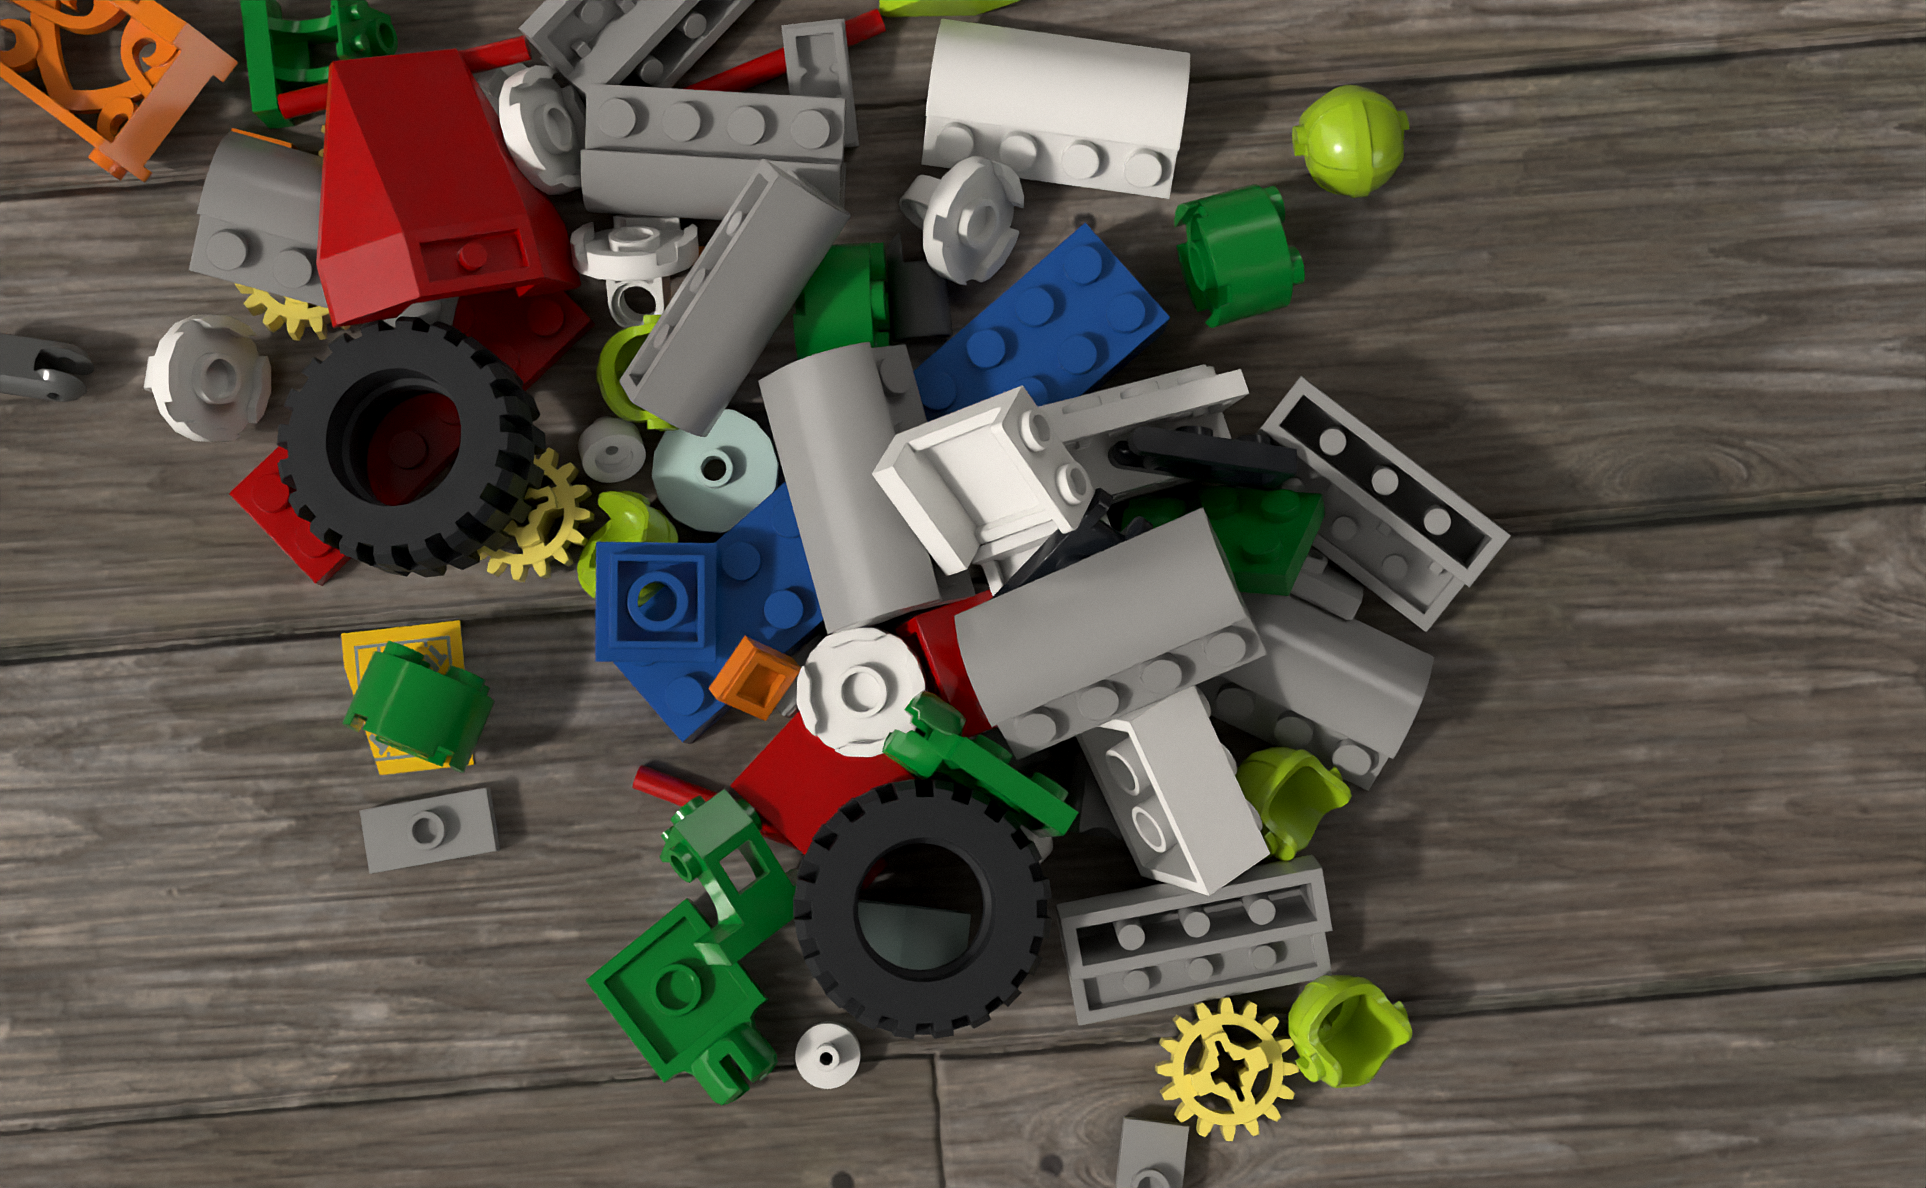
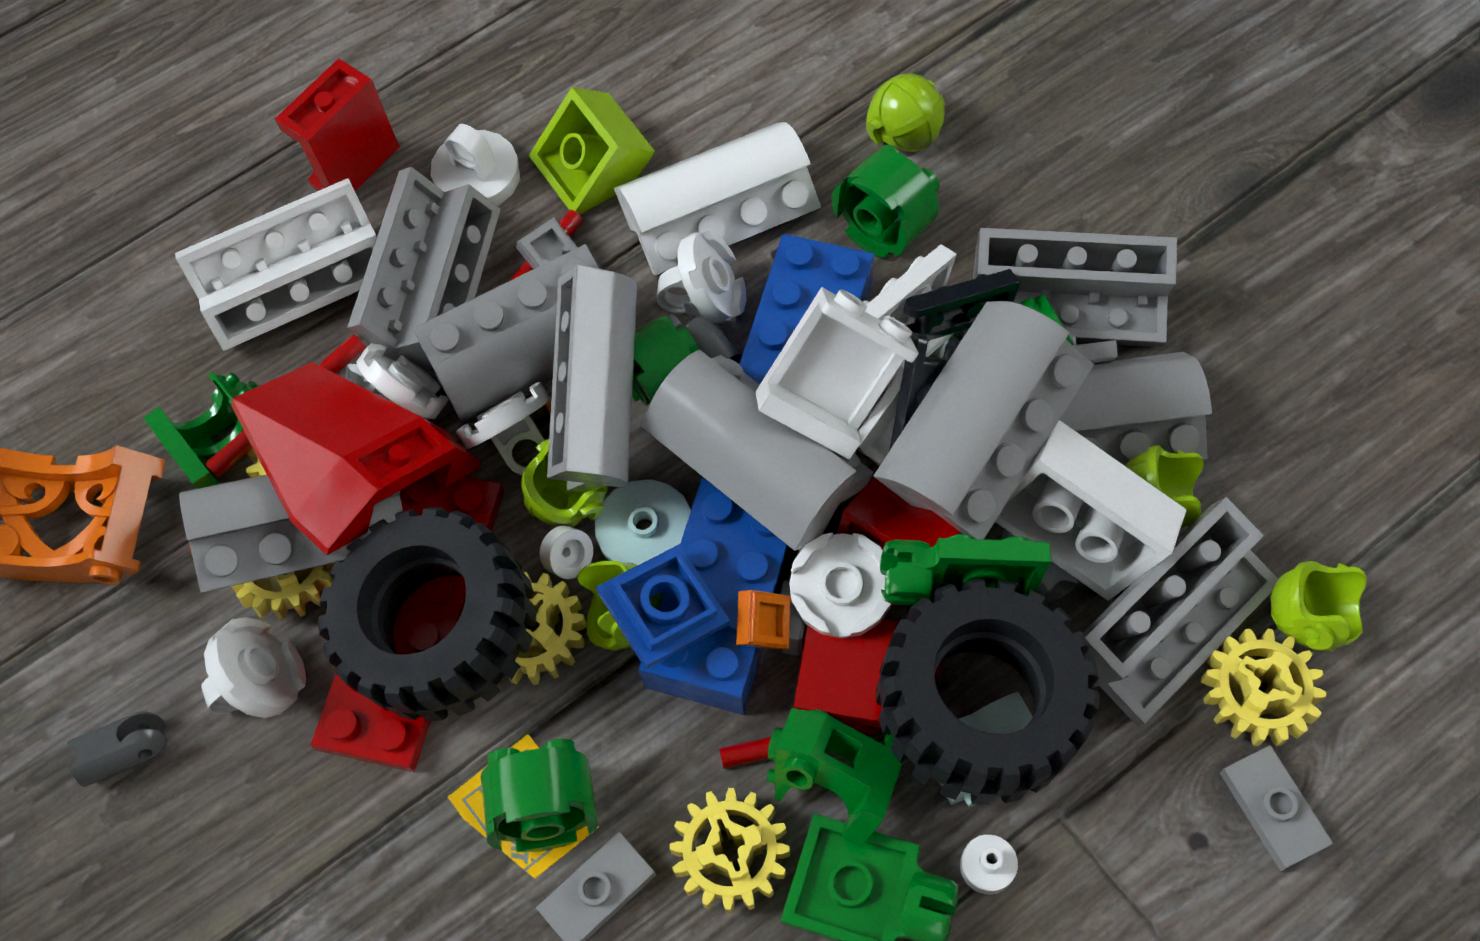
camera: 25 degrees left, 20 degrees down
none -> light yellow gear [670,788,790,914]

